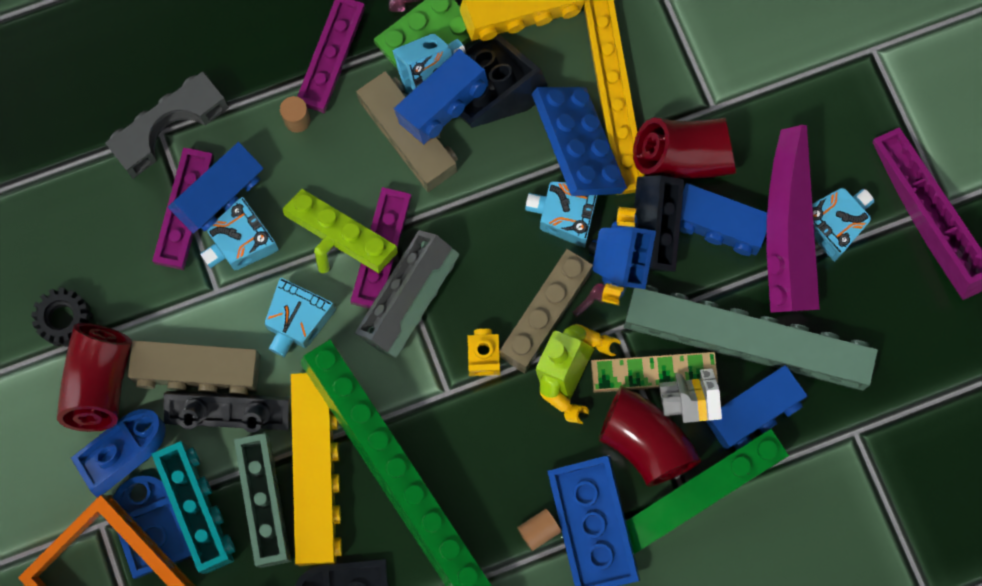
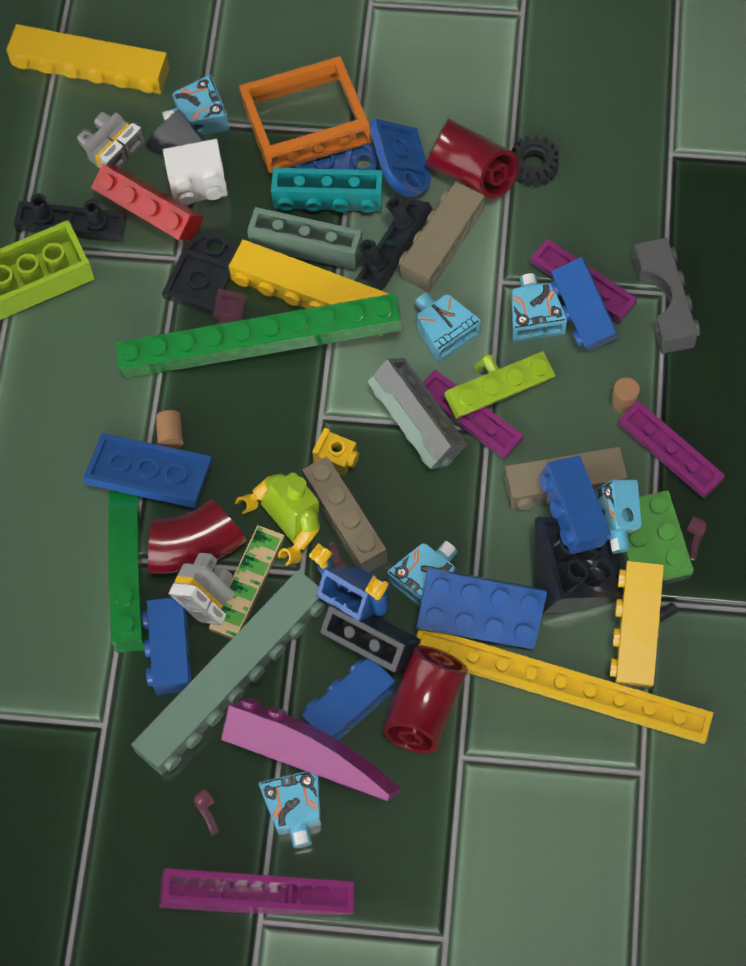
camera: 120 degrees right, 10 degrees down
none -> clear pink hand [194,789,219,835]
none -> clear pink plate [212,289,246,325]

